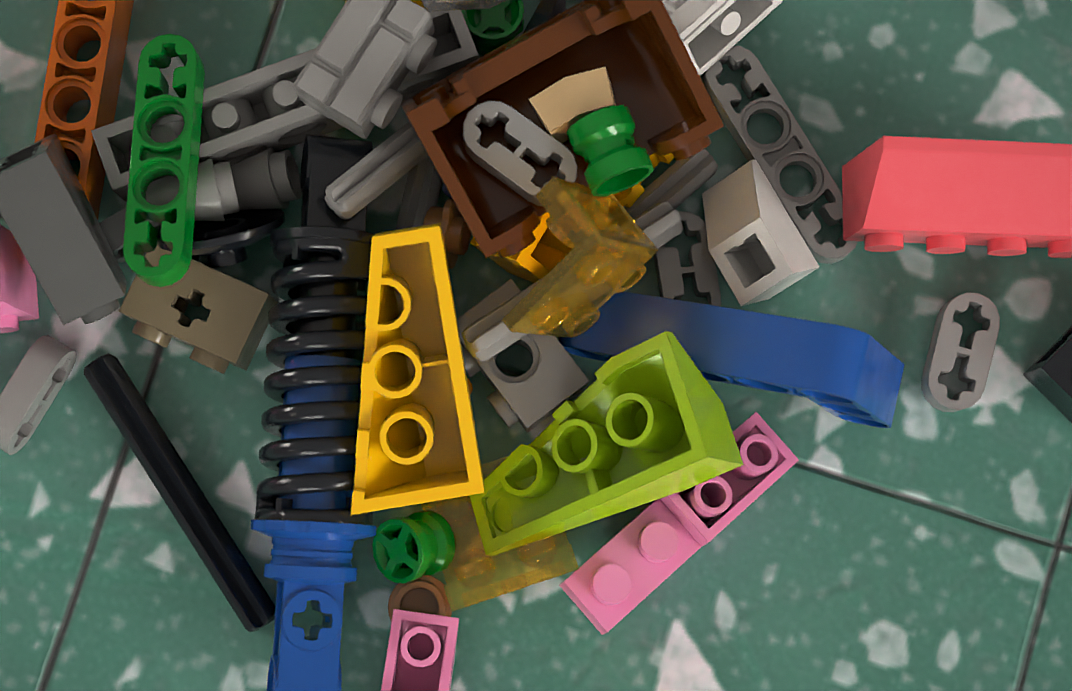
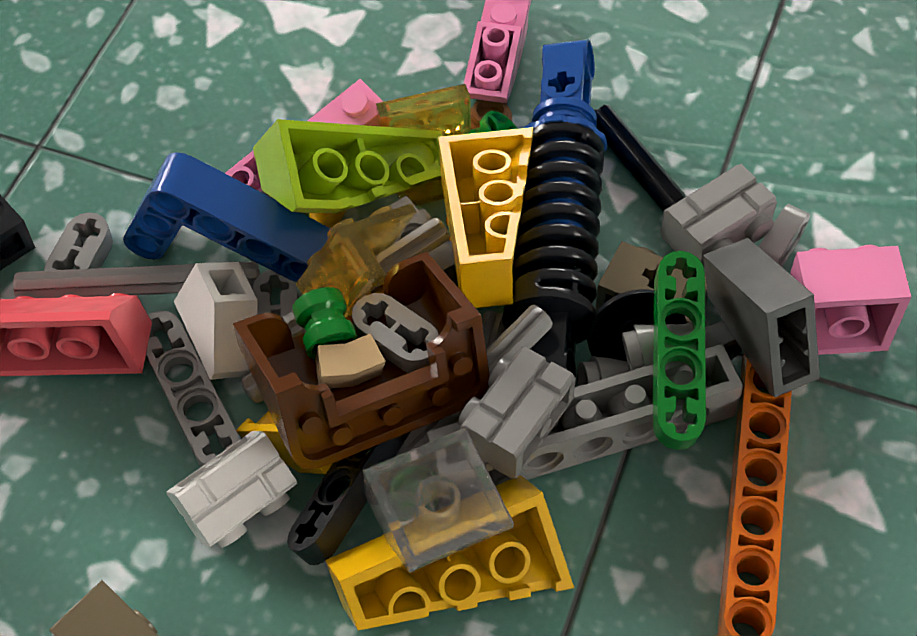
camera: 175 degrees left, 25 degrees down
none -> light grey axle [13,261,260,298]
none -> light grey brick [660,164,777,267]

